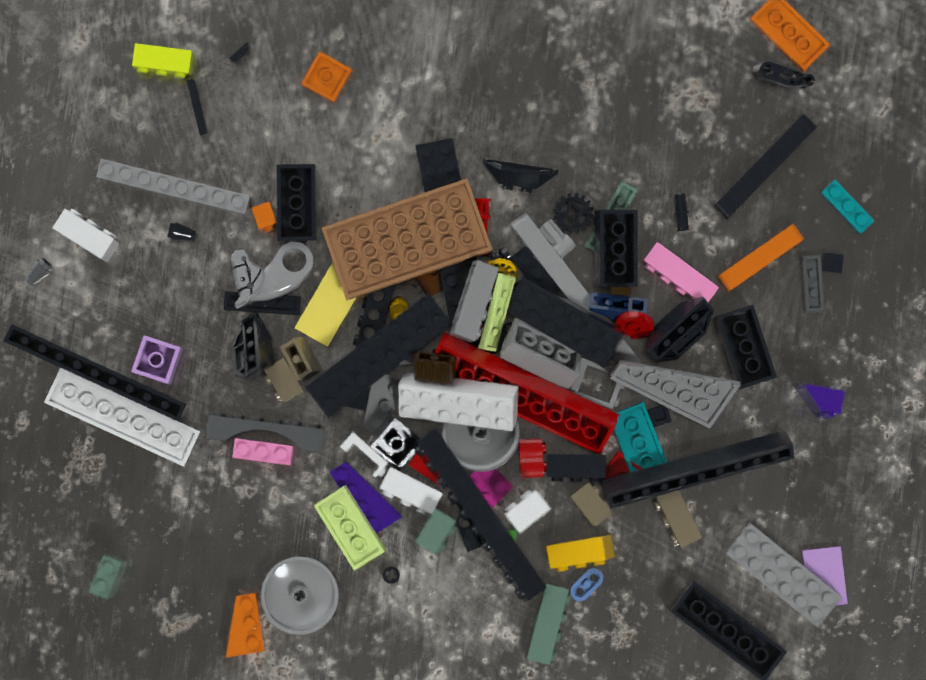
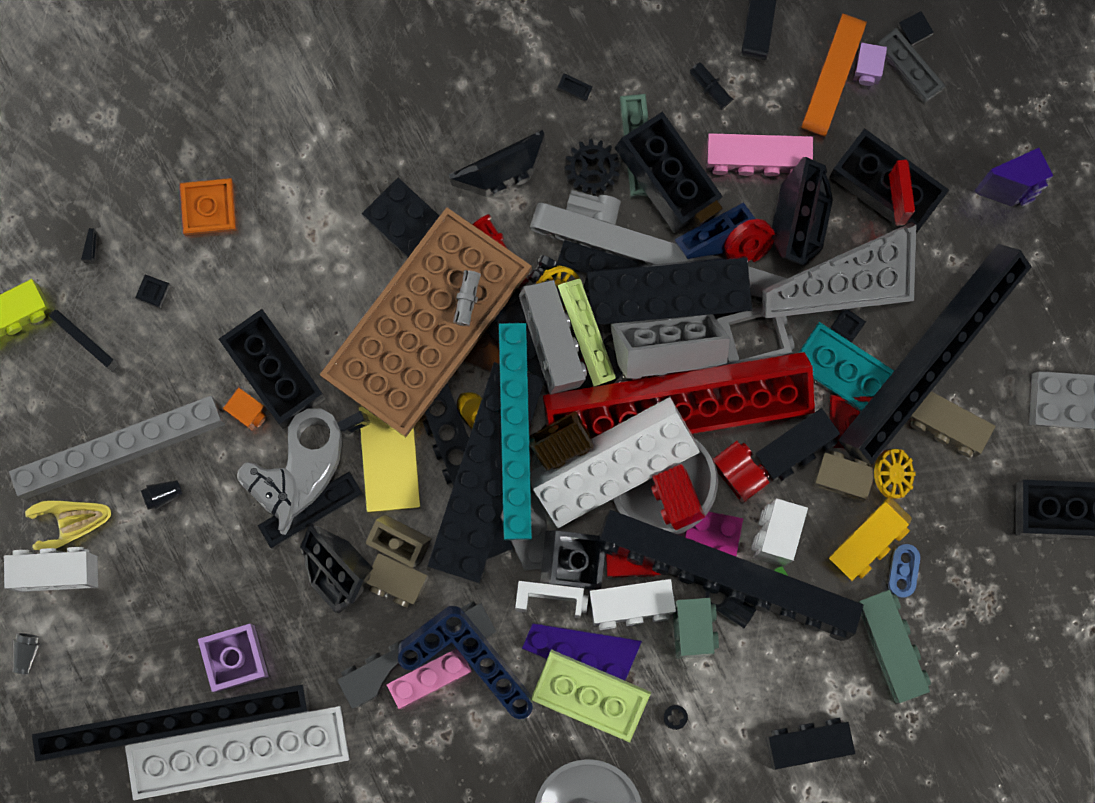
camera: 30 degrees left, 5 degrees down
none -> light yellow animal [25,501,111,550]
none -> black tile [135,274,171,309]
none -> black tile [337,411,371,435]
none -> dark blue beam [398,606,533,719]
none -> light grey pin [453,270,481,326]
none -> teal plate [499,323,532,540]
none -> black piece [556,73,593,102]
none -> red brick [651,464,706,530]
none -> black brick [766,717,855,770]
none -> lavender brick [853,43,887,86]
none -> yellow wheel [874,449,916,499]
none -> red tile [889,160,915,226]

